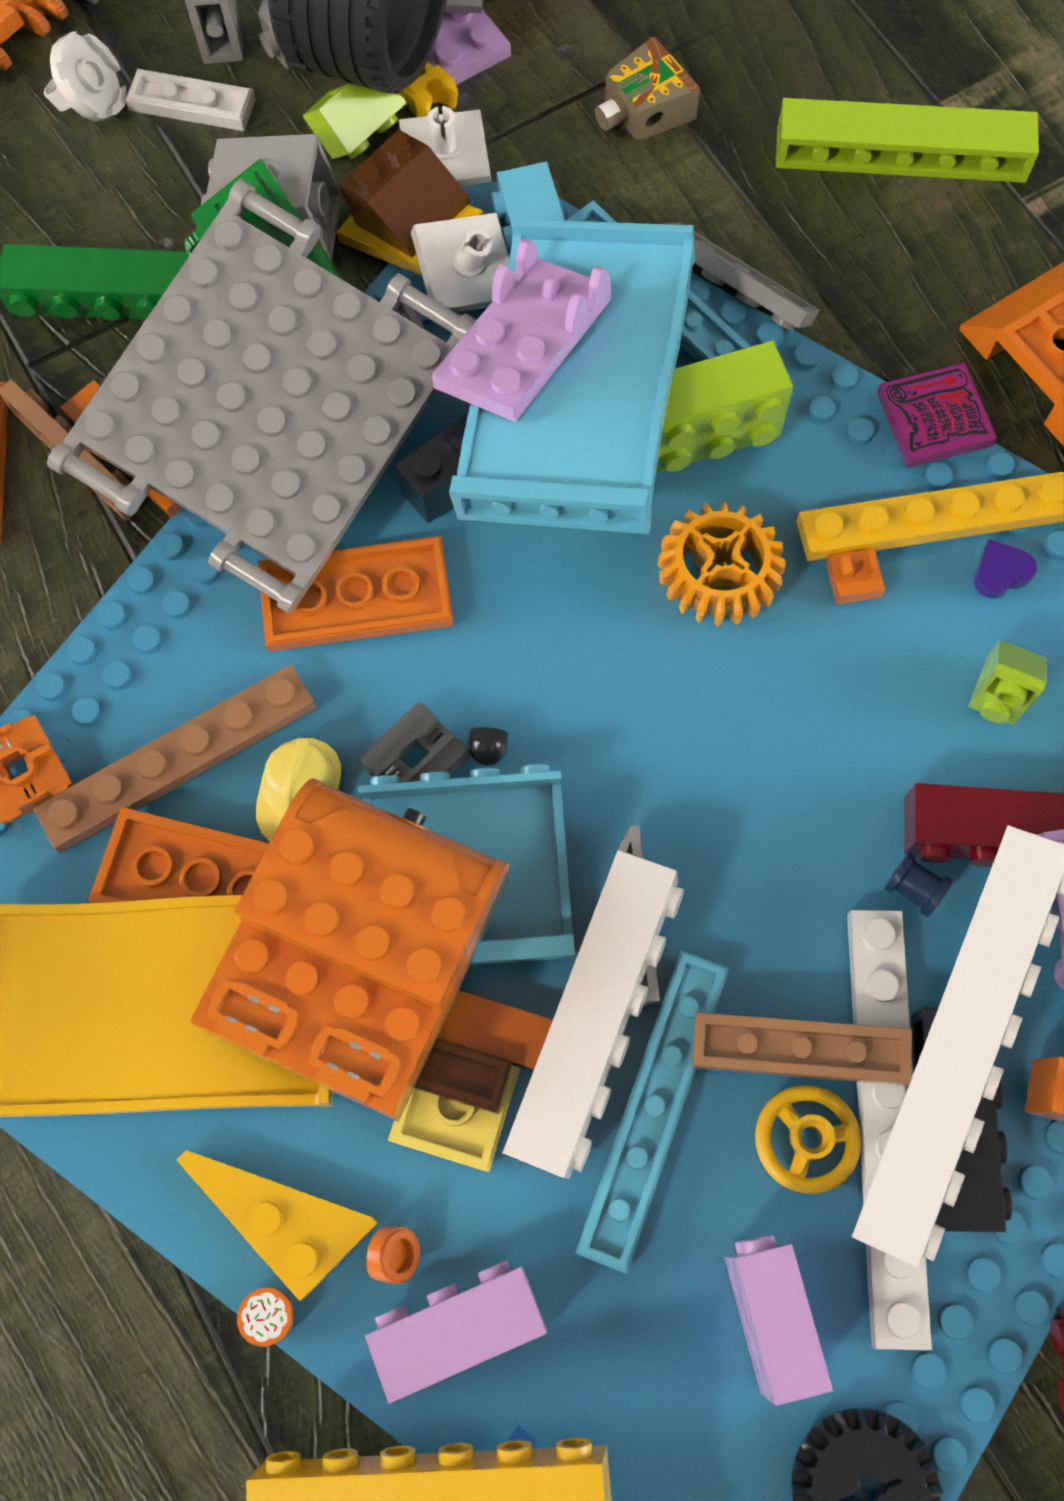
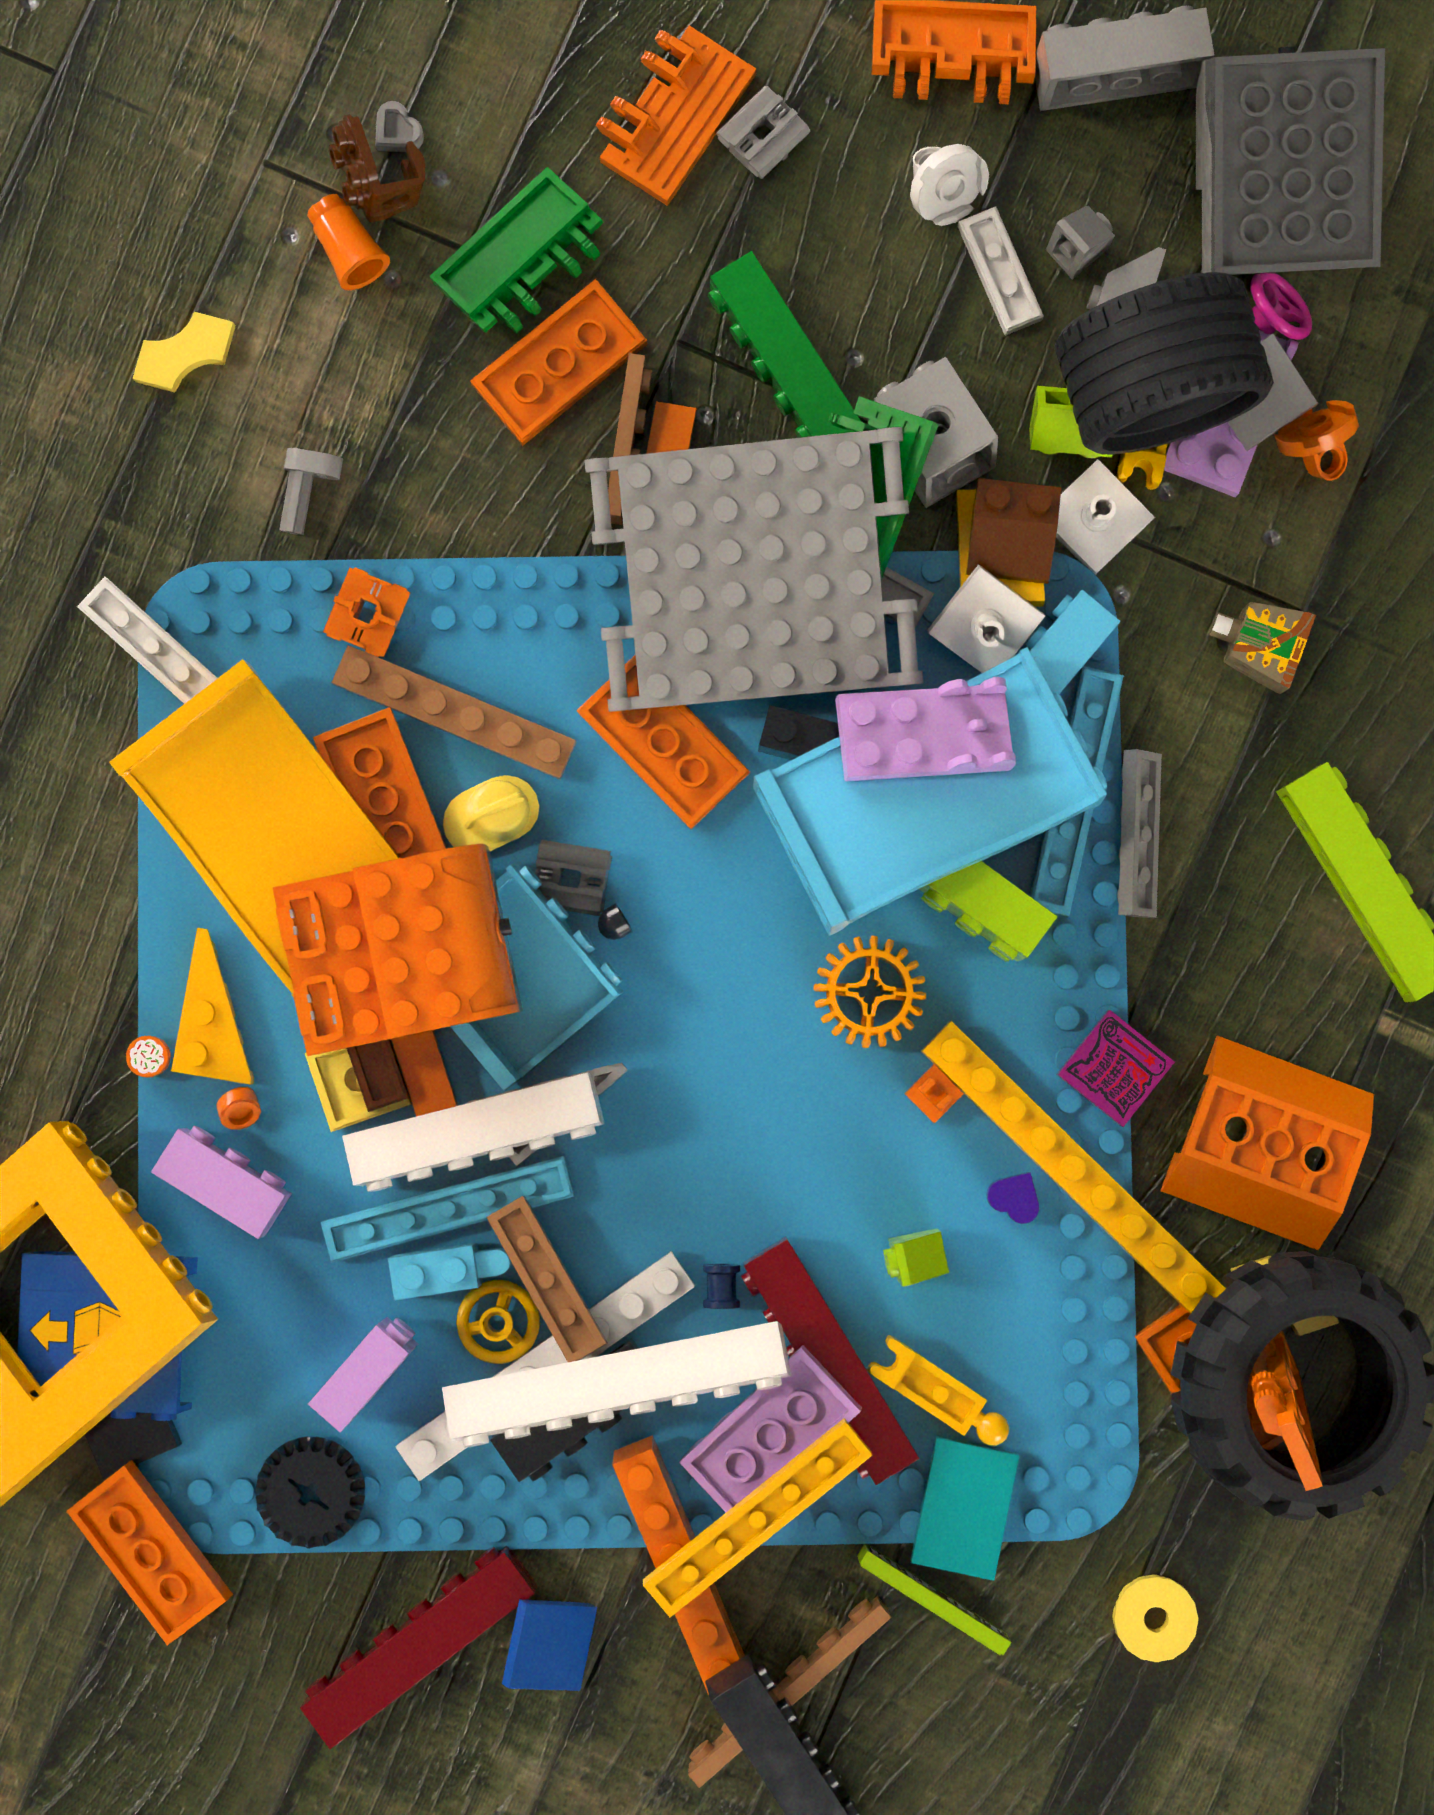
camera: 50 degrees right, 15 degrees up
none -> medium azure brick [388,1242,512,1301]

